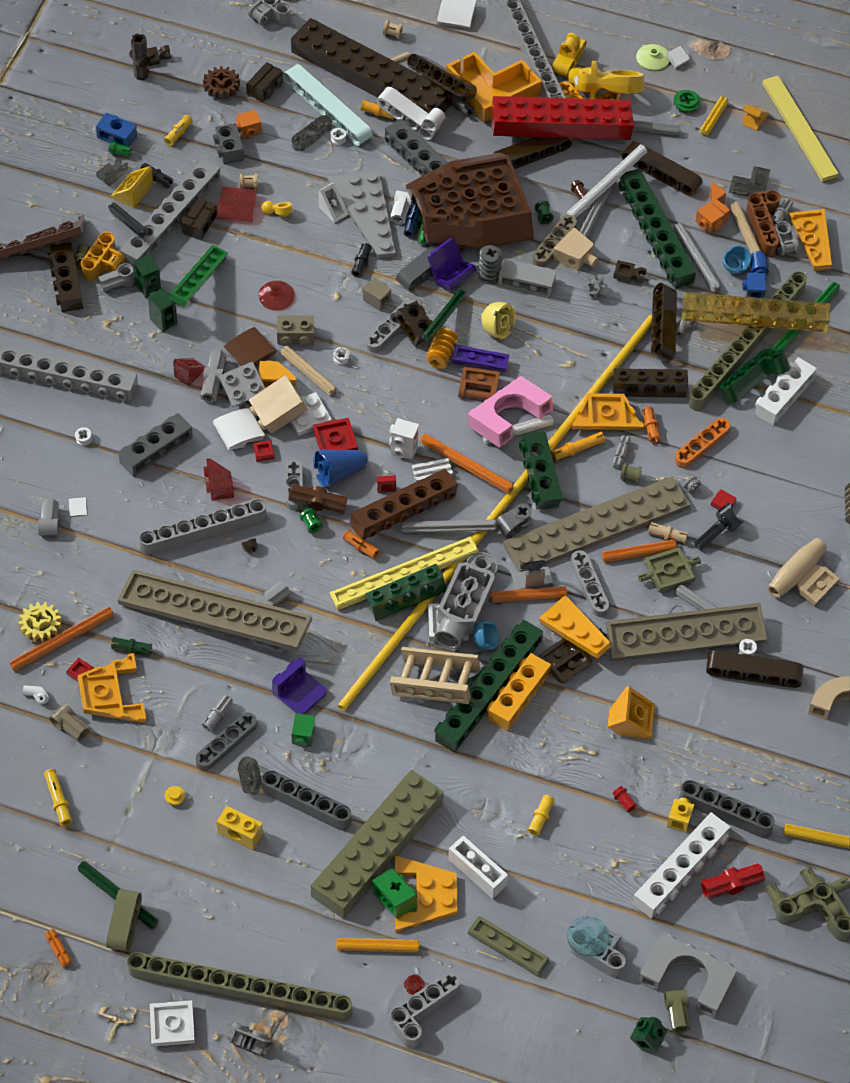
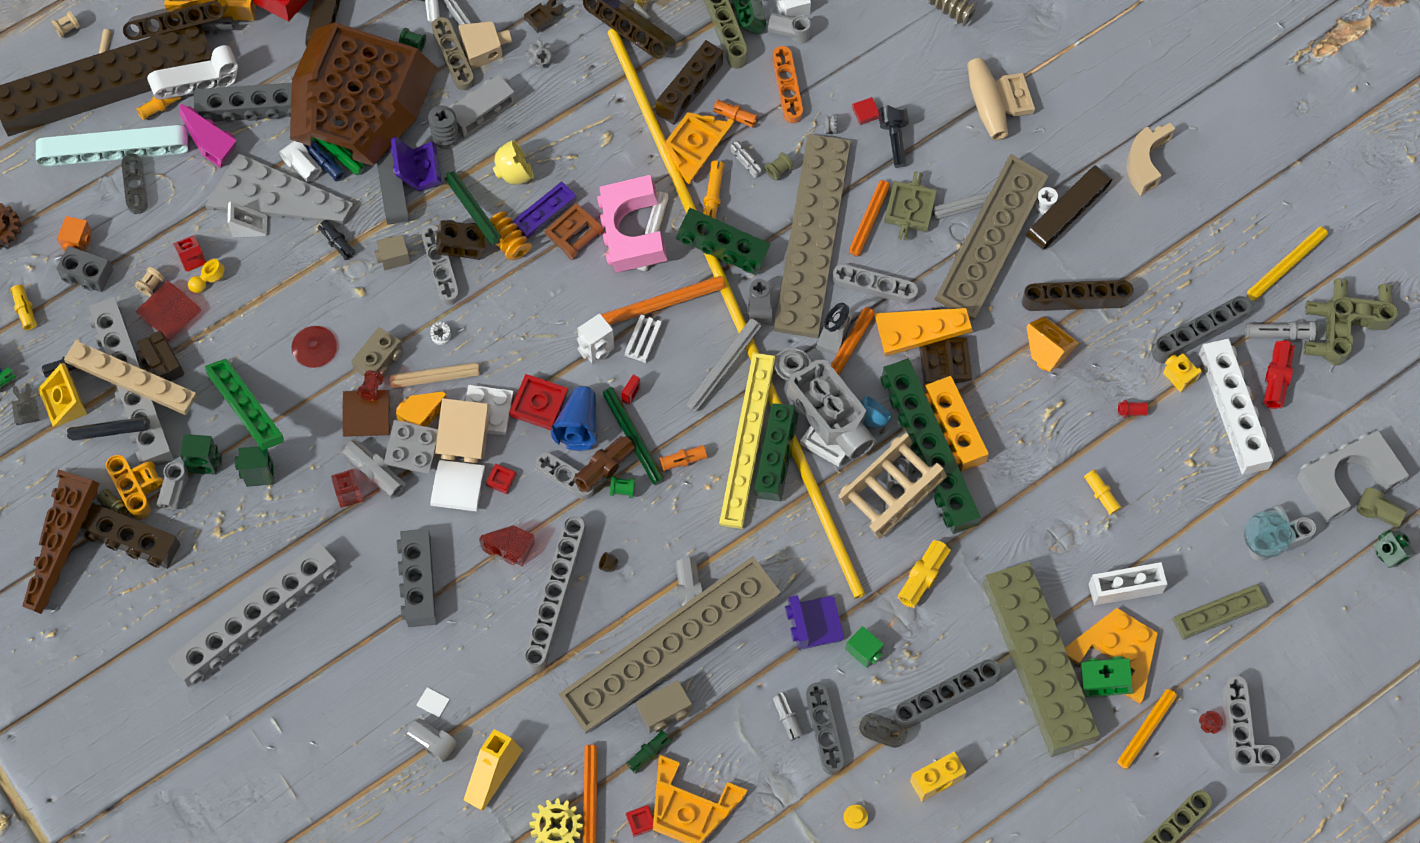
camera: 55 degrees left, 10 degrees up
white bush [75,427,93,446] -> none
dark brown brick [246,62,284,102] -> none
white bush [331,128,346,145] -> none
reddish brown brick [349,469,458,540] -> none
tan pin [648,522,688,544] -> none
none -> tan plate [64,340,197,415]
none -> red slope [173,235,206,272]
none -> dark pink slope [179,103,236,168]
none -> clear red bush [357,370,384,401]
none -> yellow slope [464,729,523,811]
none -> dark green axle [603,387,664,485]
none -> dark tan brick [636,680,692,733]
none -> light grey piece [768,13,811,43]
none -> yellow piece [897,540,951,608]
none -> dark brown beam [1022,280,1134,311]
none -> light grey pin [1245,321,1316,341]

